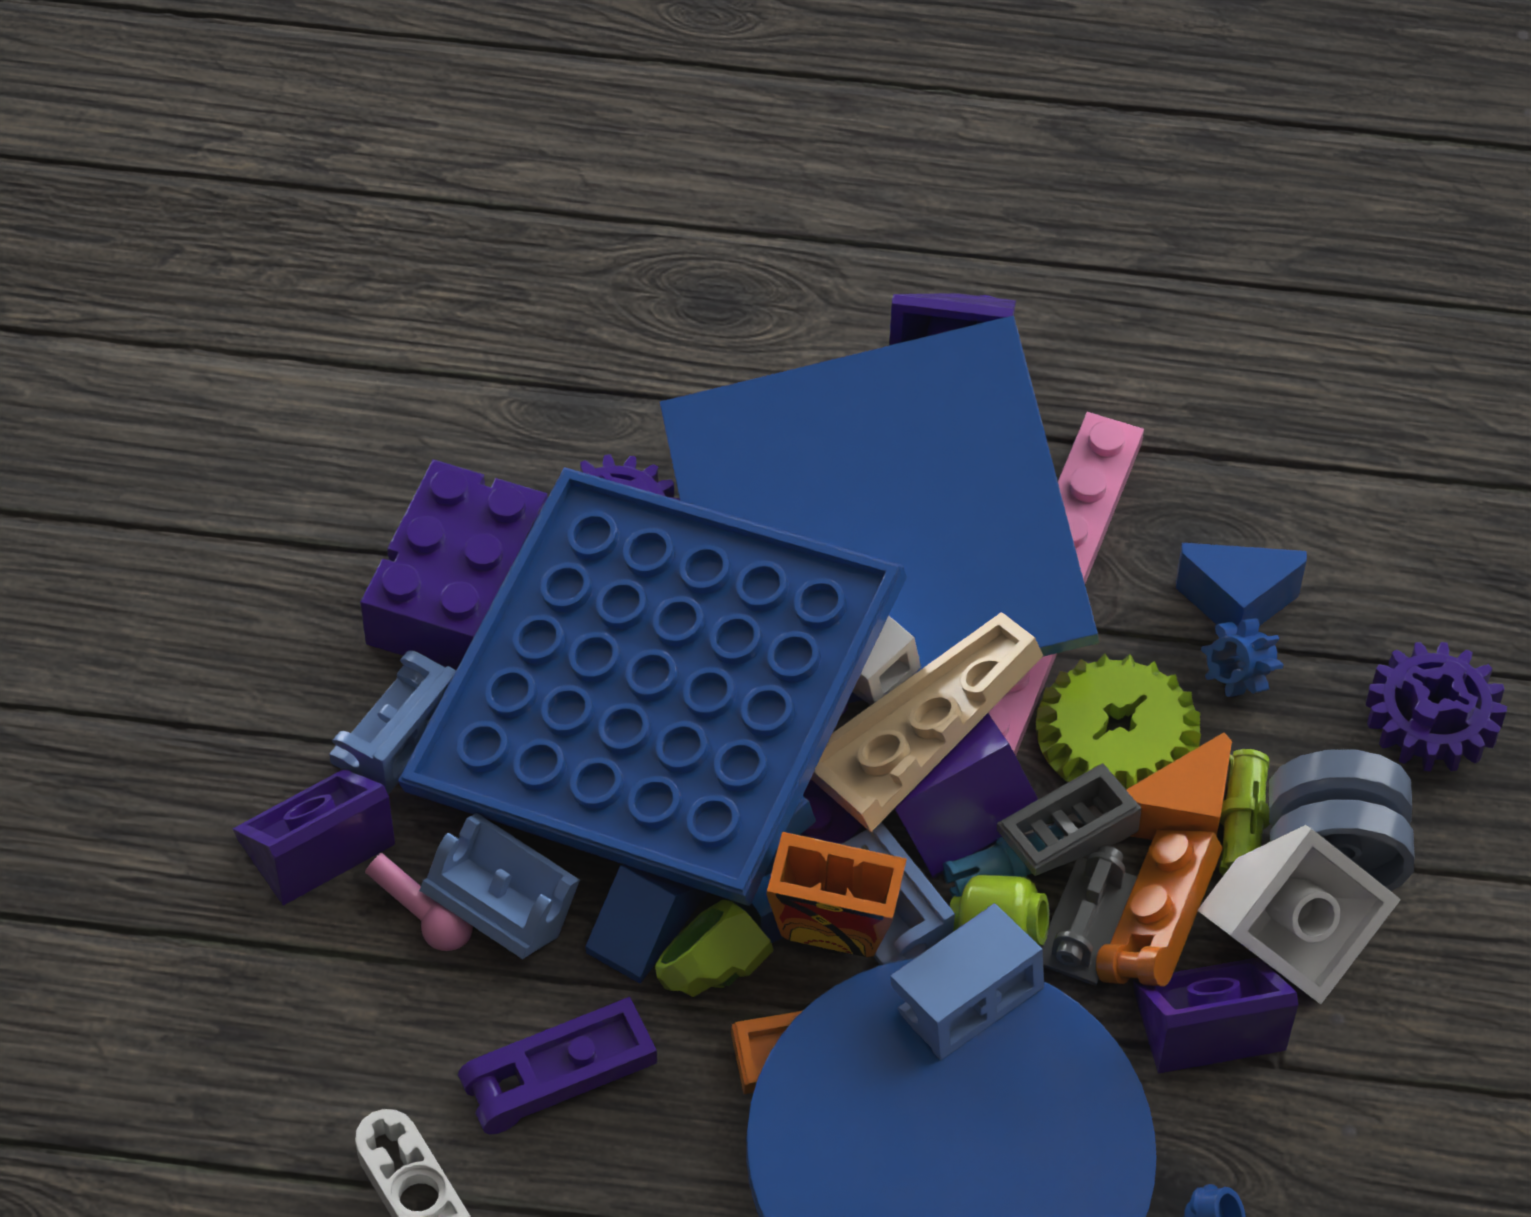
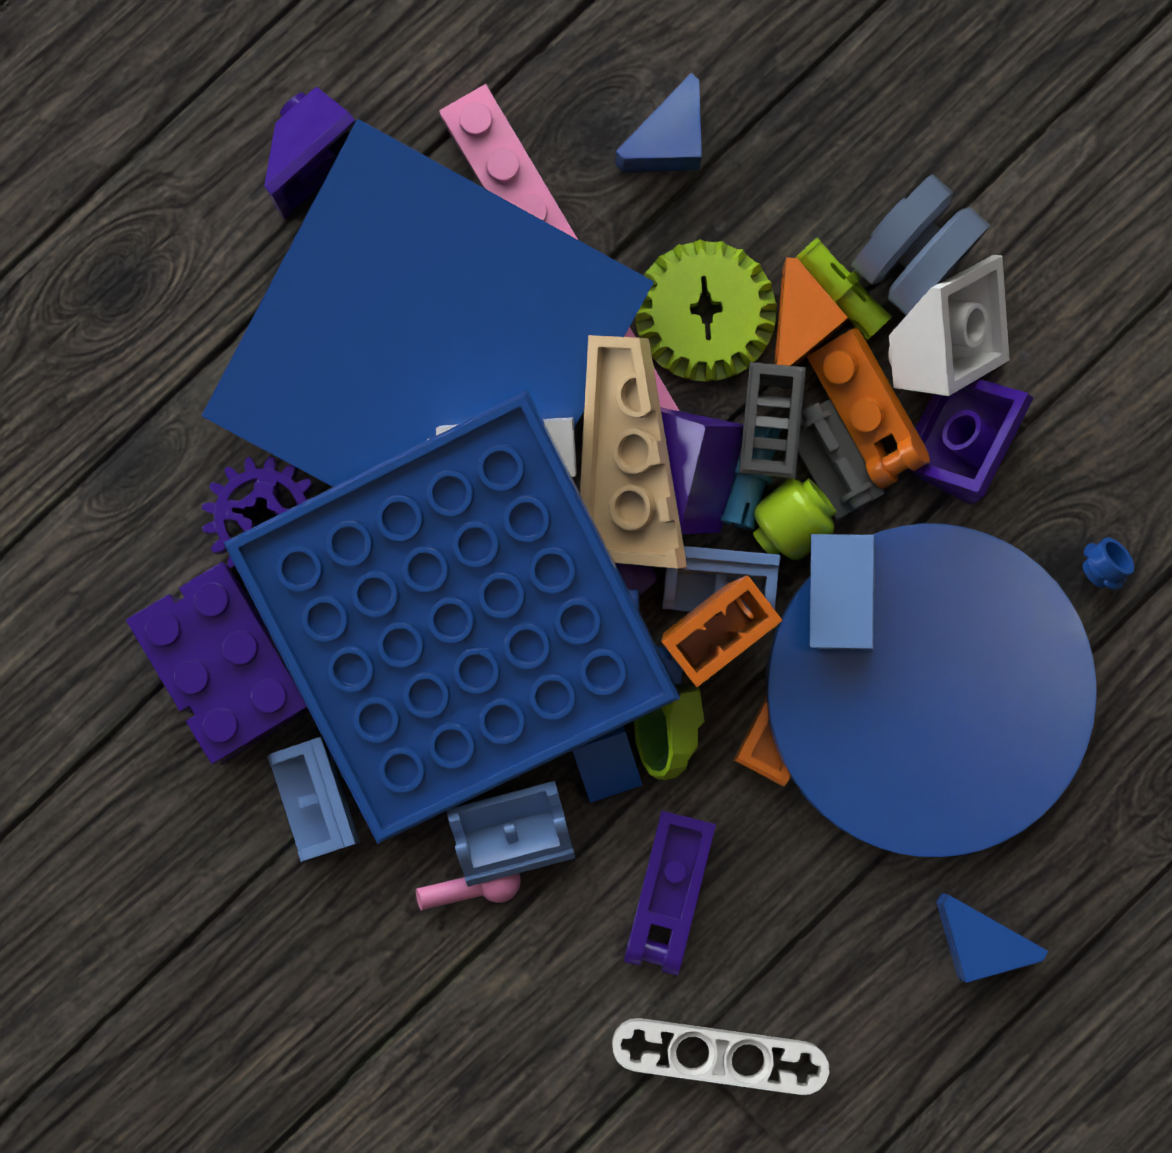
camera: 50 degrees left, 30 degrees up
dark purple slope [233,769,395,906] -> none
blue gear [1201,618,1284,697] -> none
dark purple gear [1365,642,1507,772] -> none

